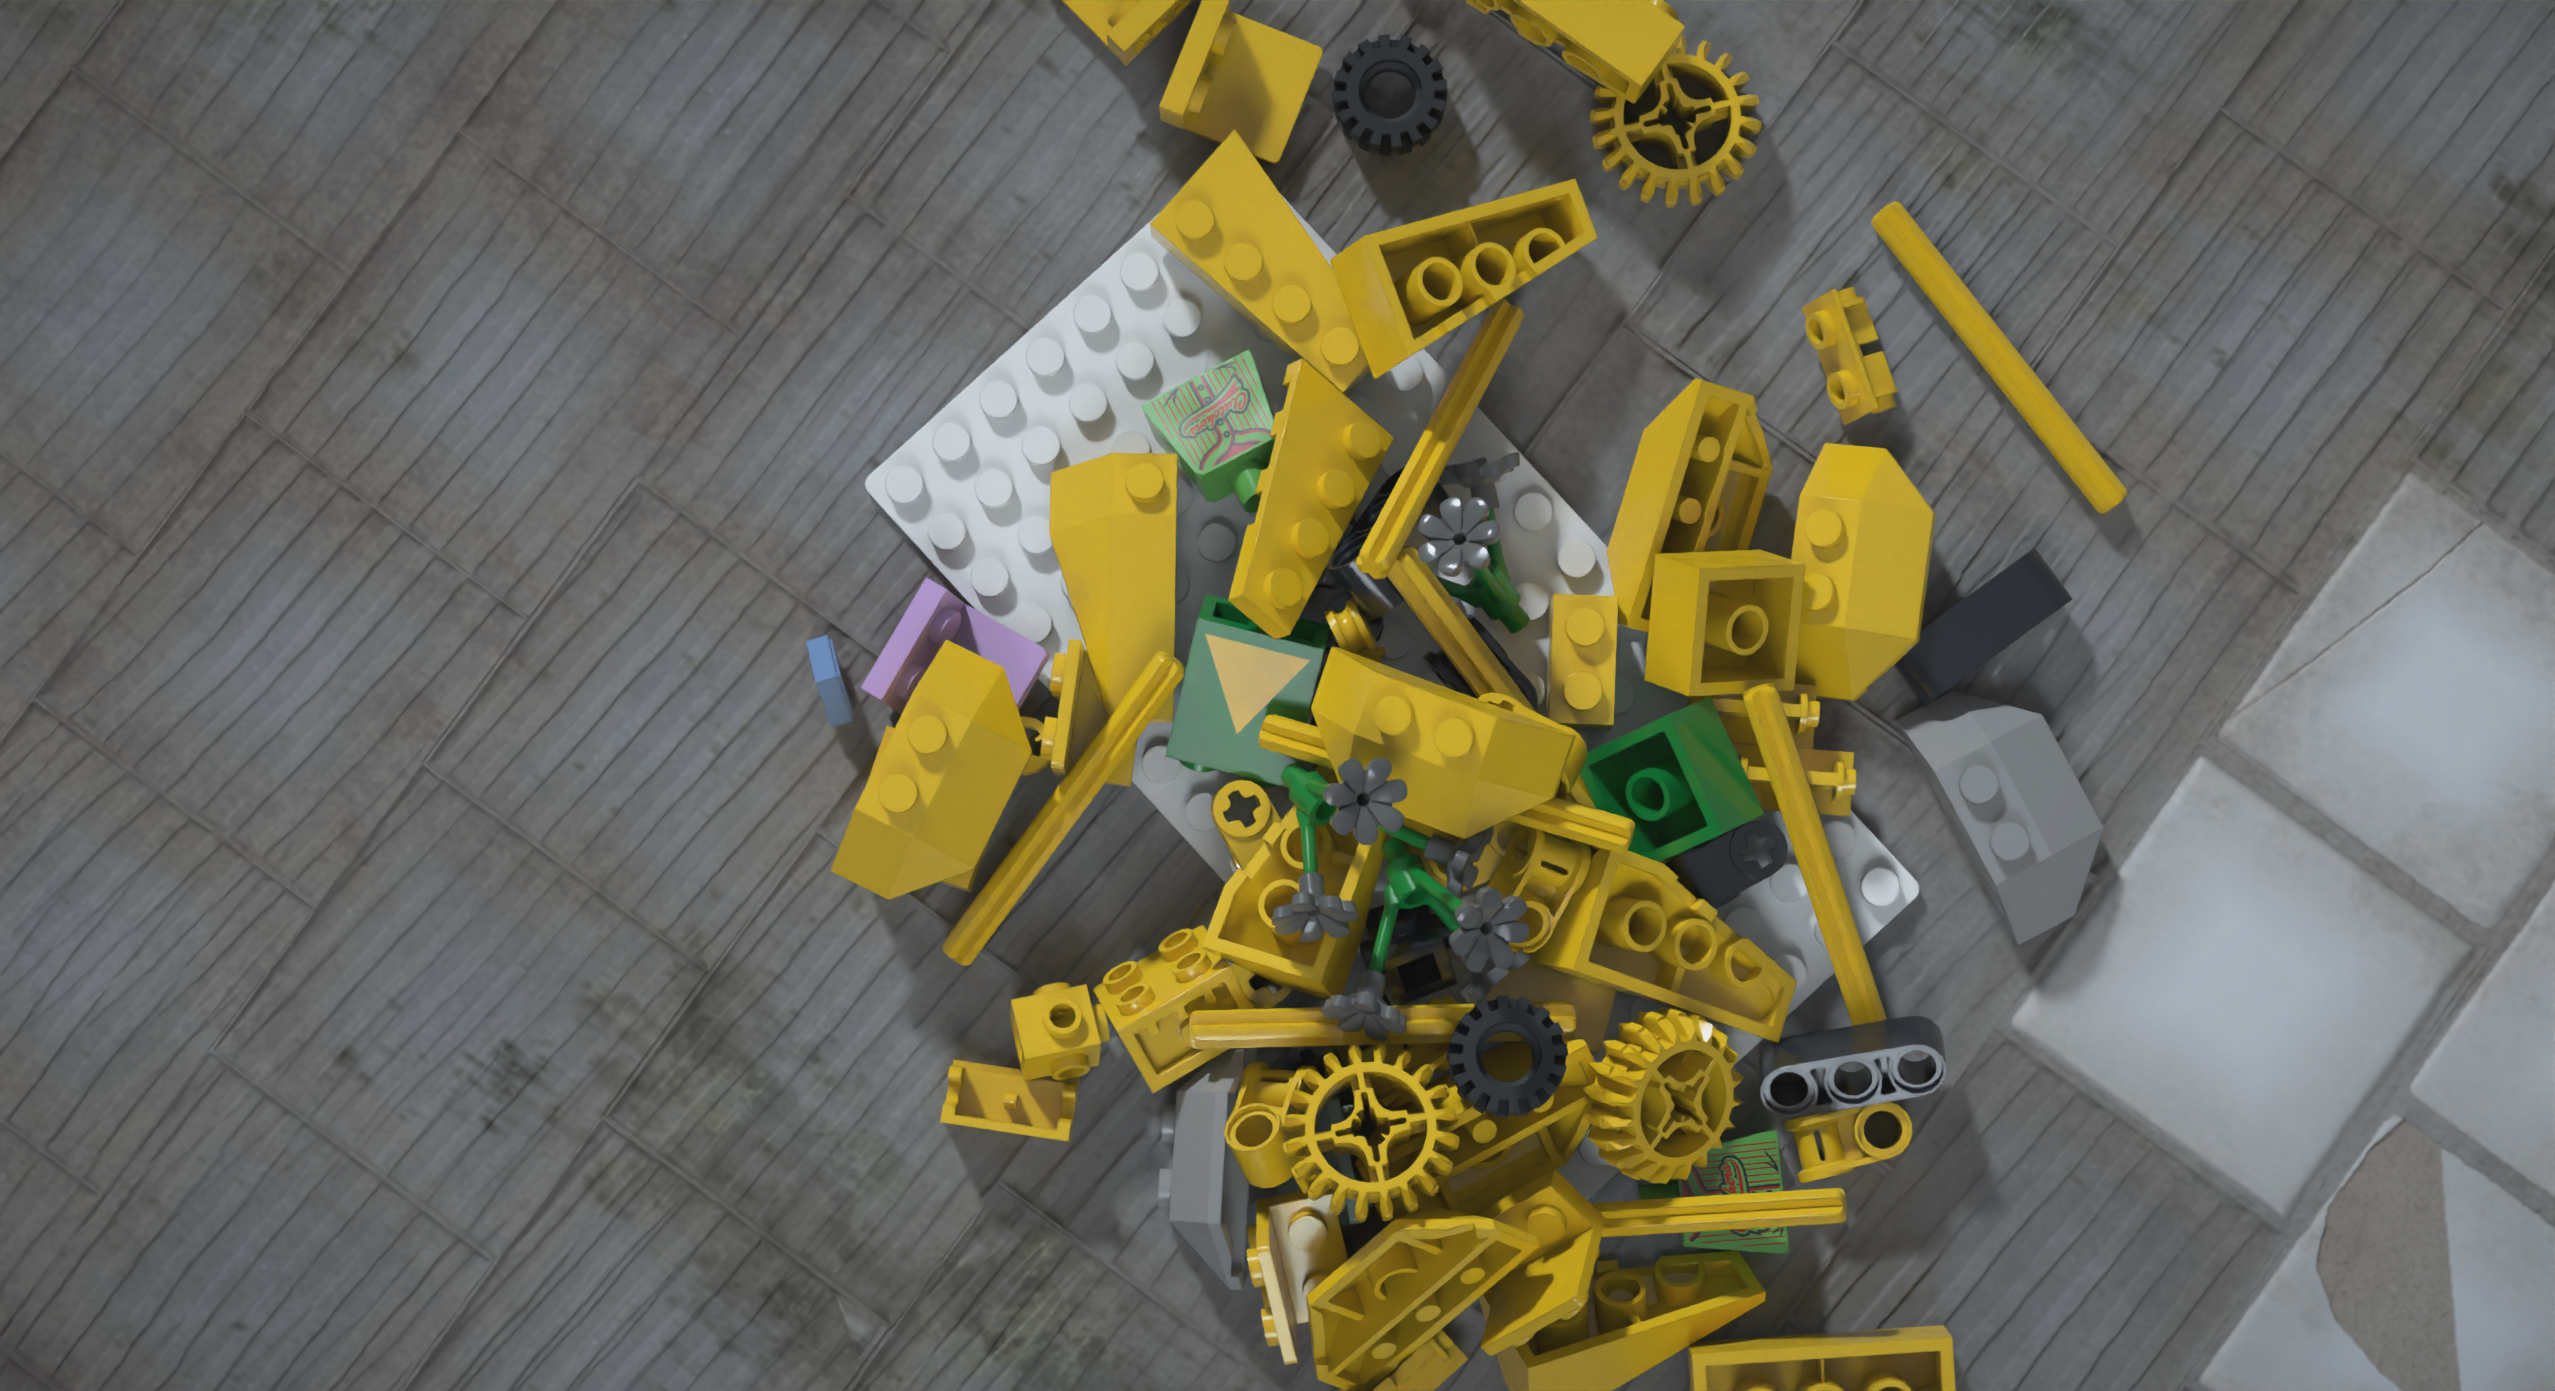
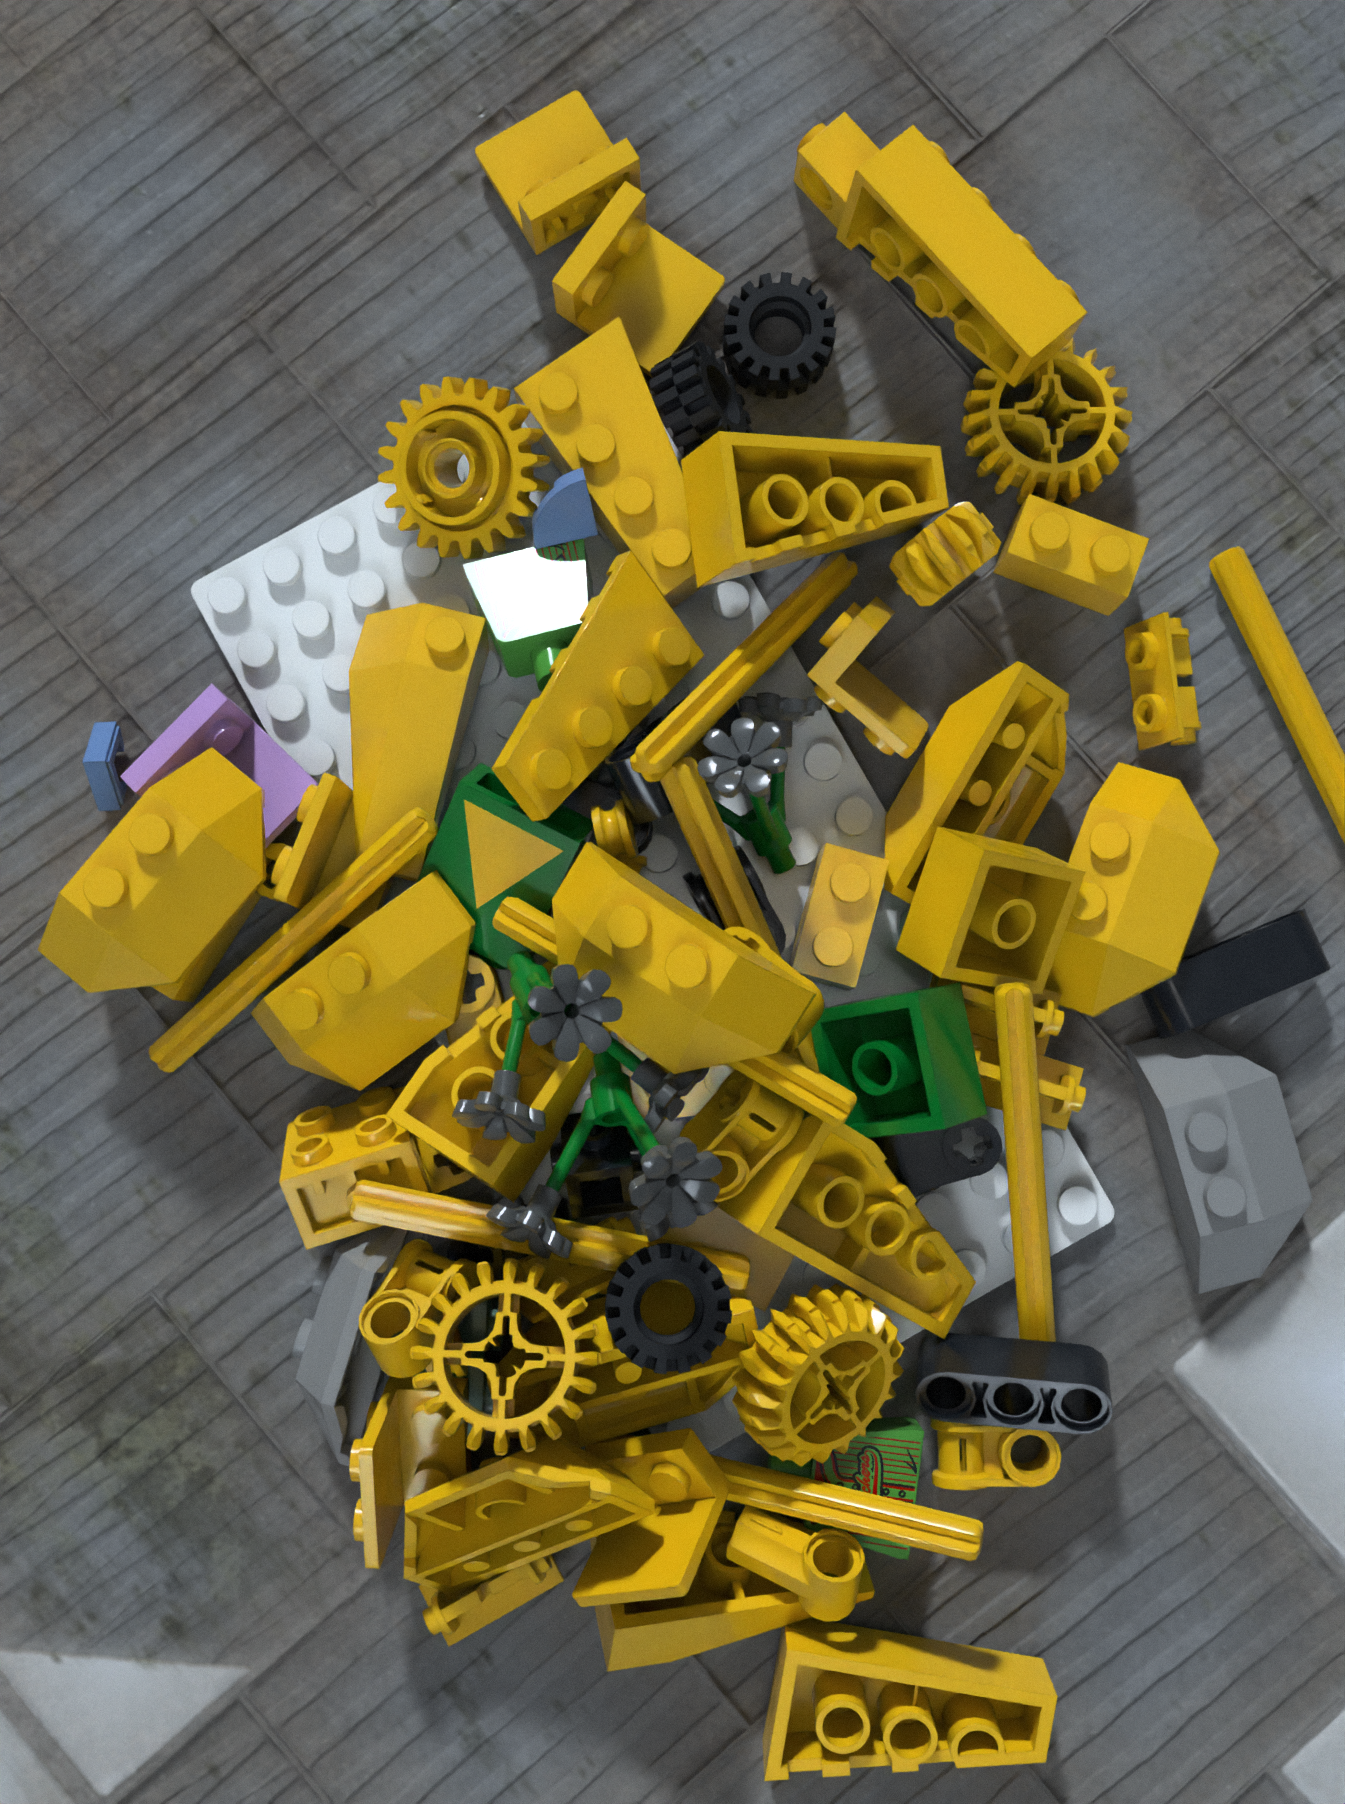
camera: 10 degrees right, 0 degrees up
yellow hinge [940,1059,1080,1142] -> none
yellow brick [1010,982,1110,1081] -> none
none -> yellow wedge [251,870,476,1091]
none -> yellow gear [378,376,550,559]
none -> medium blue tile [532,468,598,549]
none -> black tyre [650,341,753,457]
none -> yellow piece [726,1505,865,1622]
none -> yellow bracket [807,596,929,759]
none -> yellow gear [889,502,1001,607]
none -> yellow brick [993,494,1149,616]

